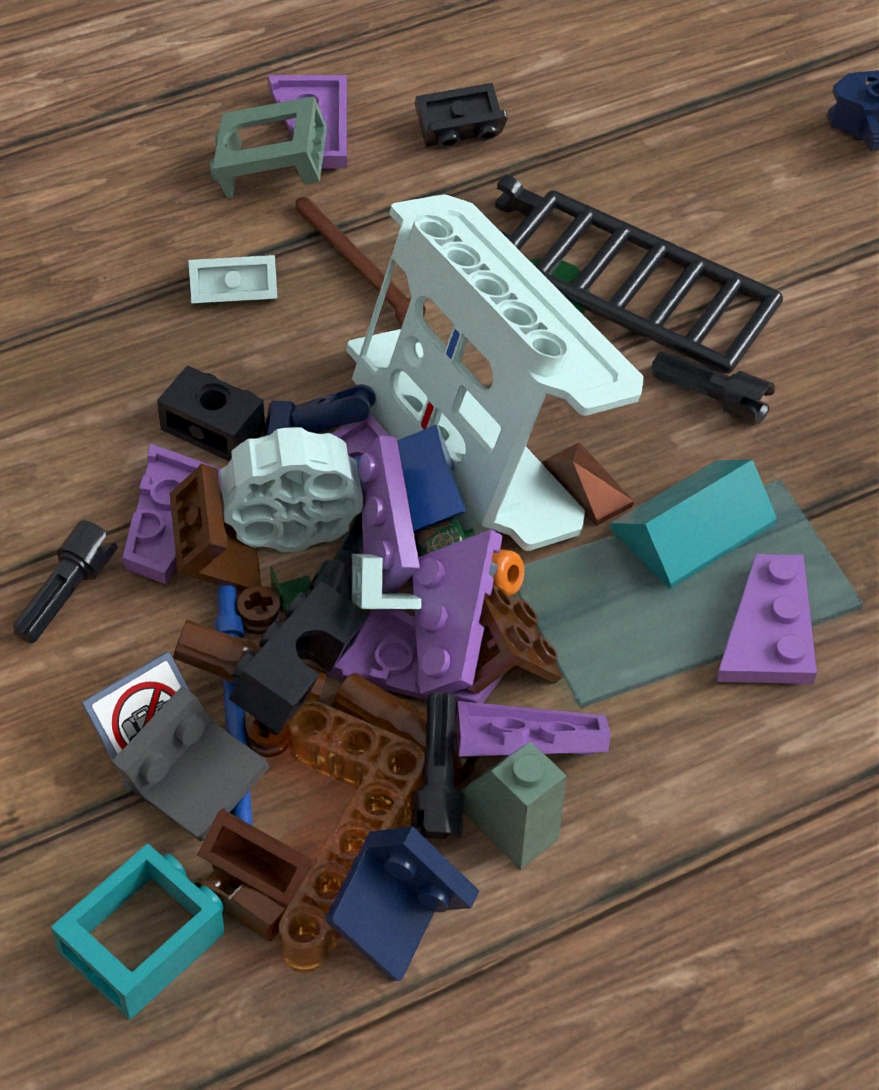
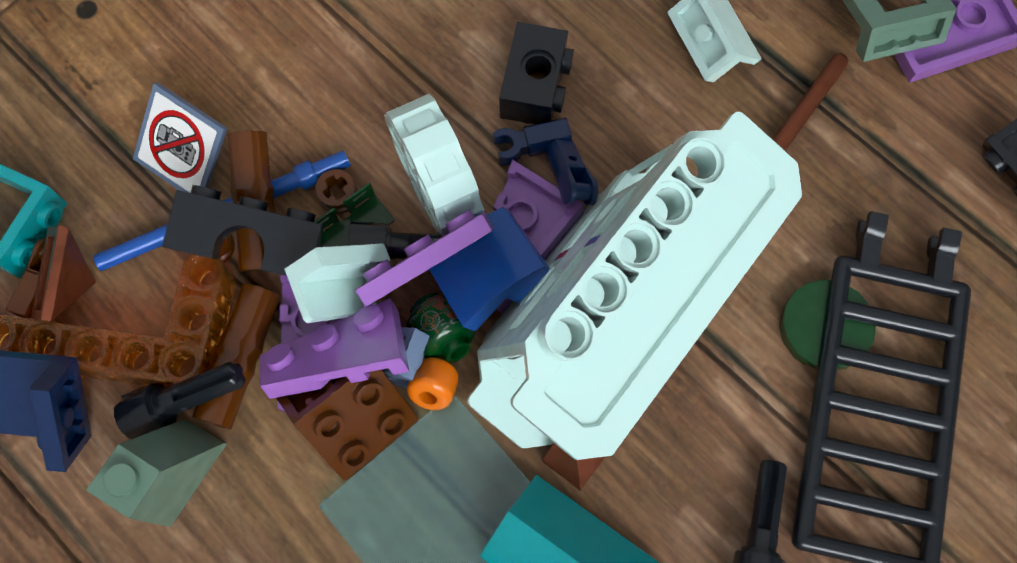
camera: 75 degrees right, 20 degrees up
black piece [13,520,118,644] -> none
dark grey bracket [112,686,269,841] -> none
medium lavender wing [122,443,221,584] -> none
reddish brown bracket [169,463,262,592] -> none
medium lavender wing [455,701,611,756] -> none

